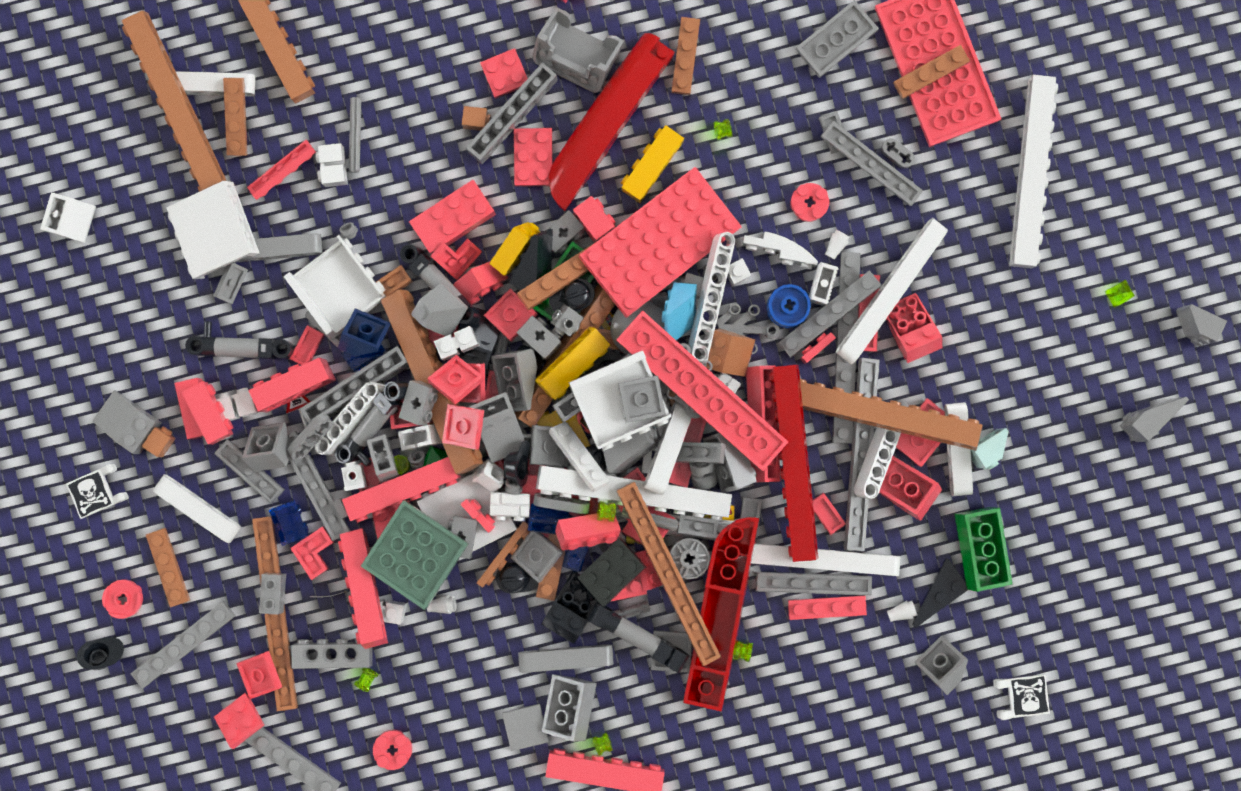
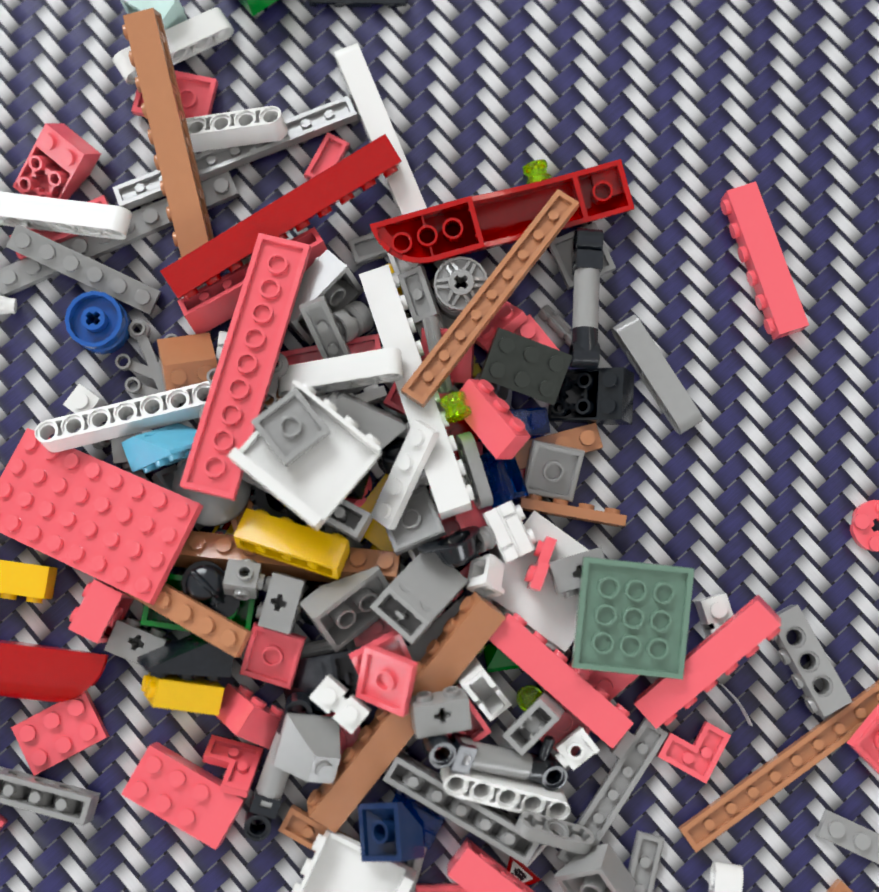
camera: 115 degrees left, 5 degrees down
light grey brick [259,572,286,615] -> none
clear blue brick [269,500,308,546] -> none
clear neon green bush [354,668,379,692] -> none
light grey bush [408,450,426,469] -> none
white cone [427,595,457,614] -> none
coral plate [442,404,484,450] -> none
nougat brick [462,106,491,131] -> none
black piece [496,562,539,593] -> none
light grey tile [502,703,549,751] -> none
light grey slope [541,674,597,742] -> none
clear neon green wheel [592,732,613,756] -> none
white slope [742,232,818,269] -> none
light grey tile [755,572,872,595] -> none
coral plate [788,595,867,620] -> none
coral plate [800,332,836,364] -> none
white brick [809,262,838,306] -> none
coral slope [879,456,942,521] -> none
white cone [887,600,917,622] -> none

